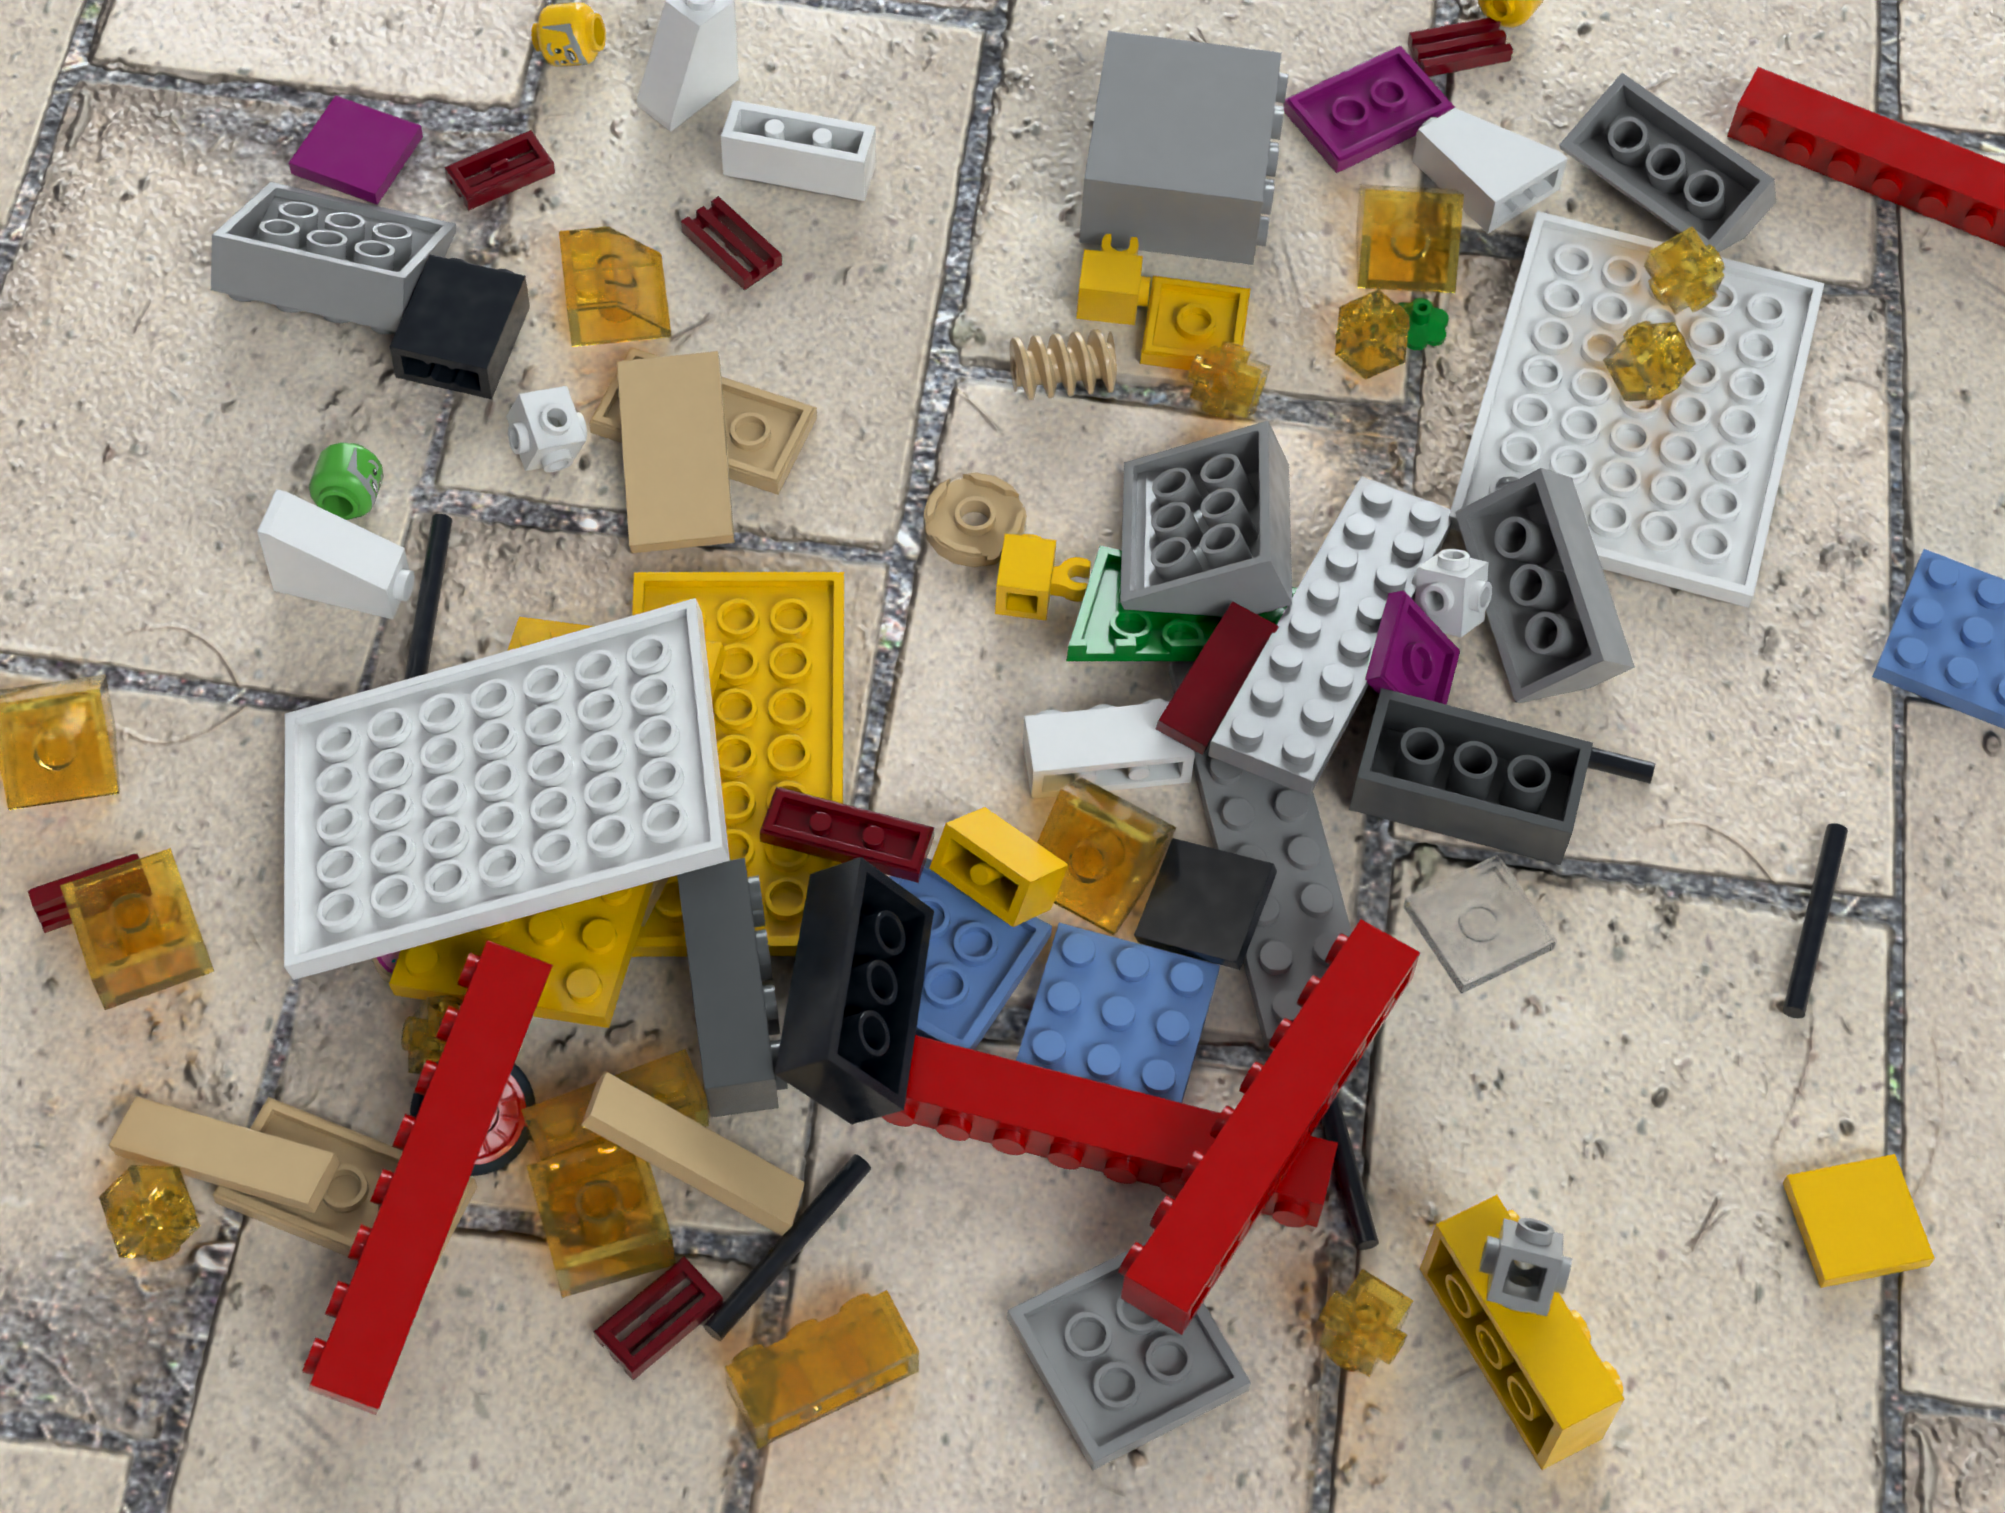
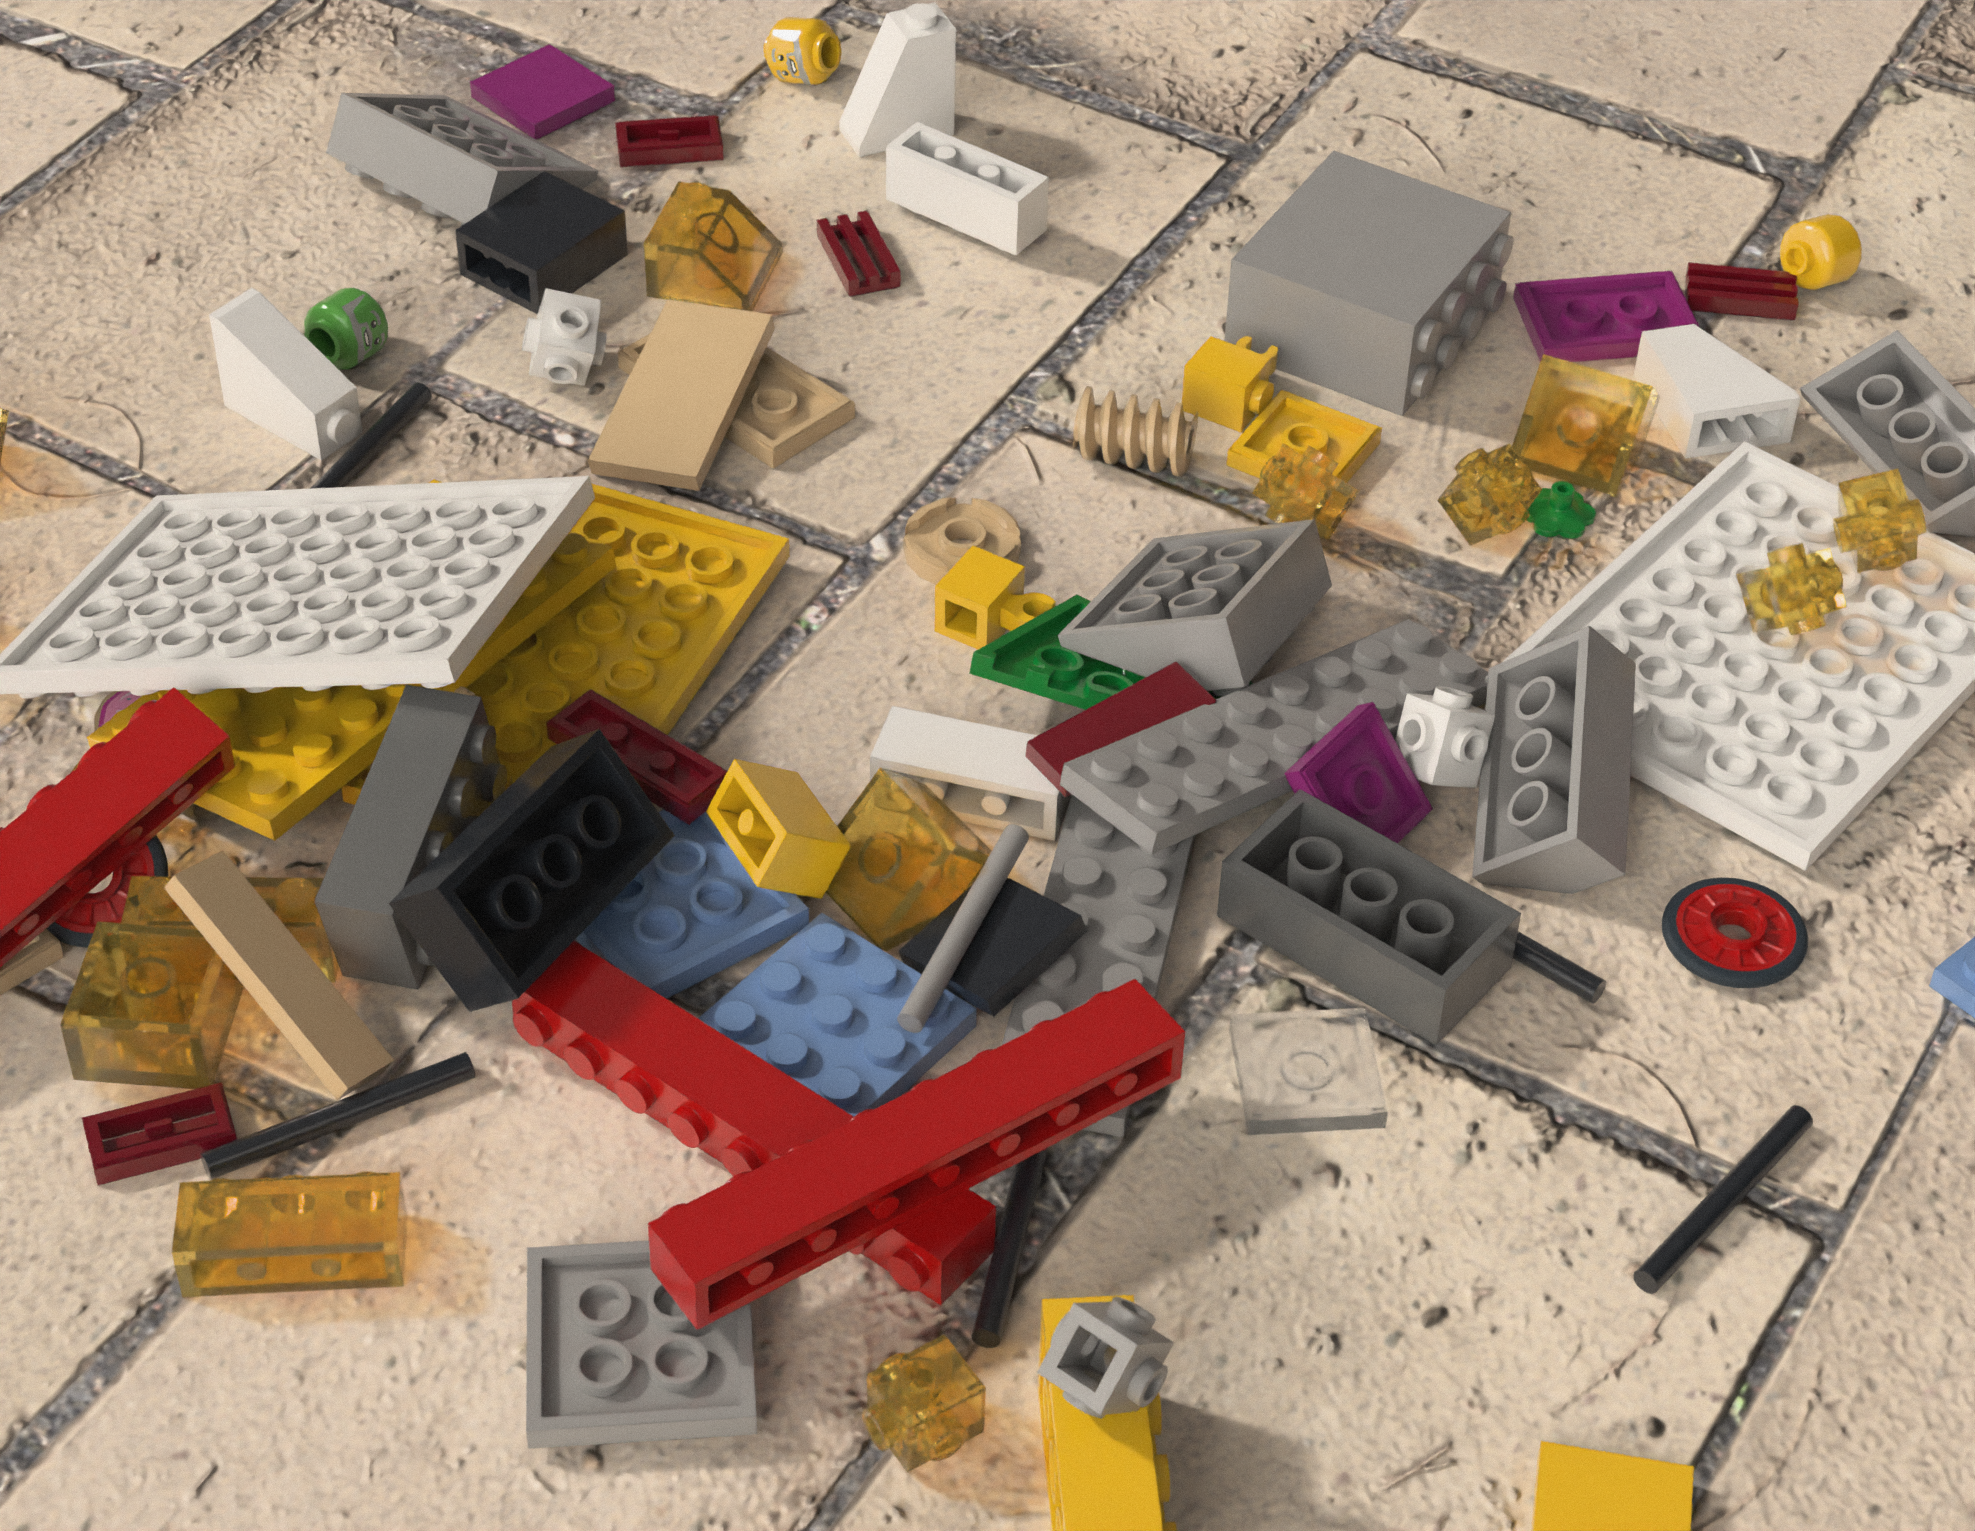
camera: 25 degrees right, 15 degrees down
none -> light grey bar [897,824,1029,1033]
none -> red wheel [1662,877,1808,988]

